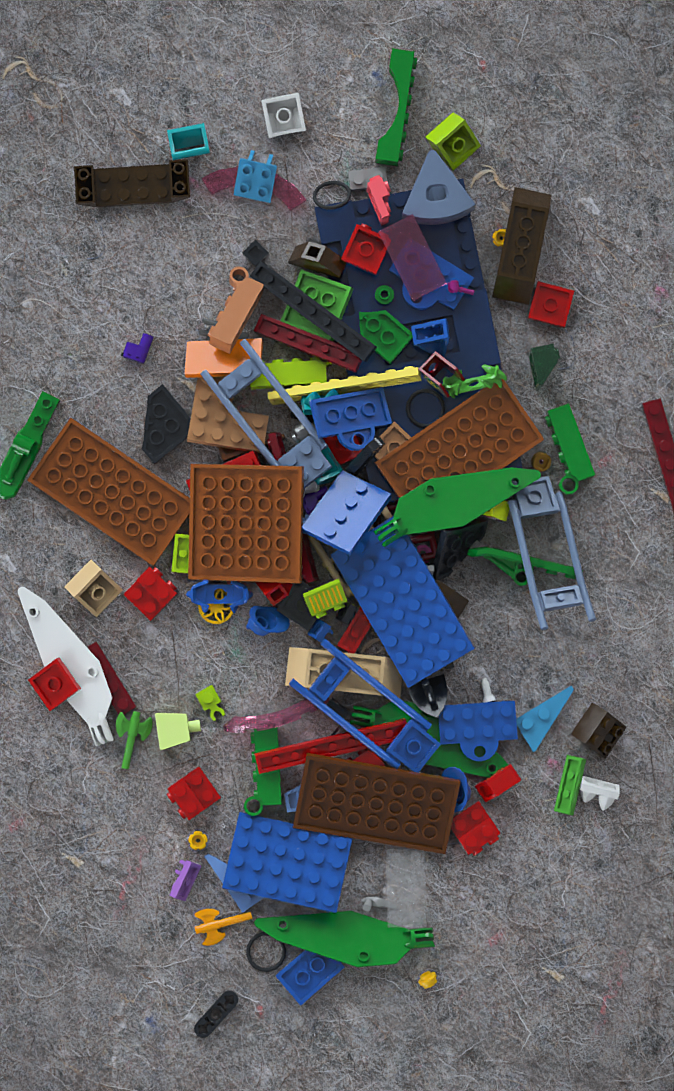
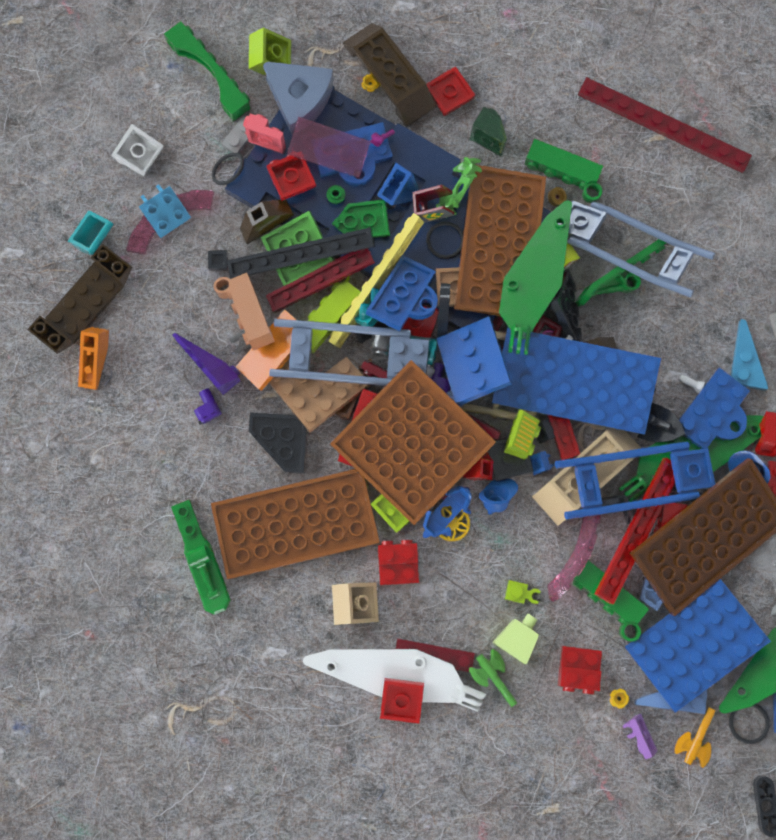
camera: 50 degrees left, 5 degrees down
none -> orange slope [78,327,109,390]
none -> dark purple wedge [172,333,240,395]

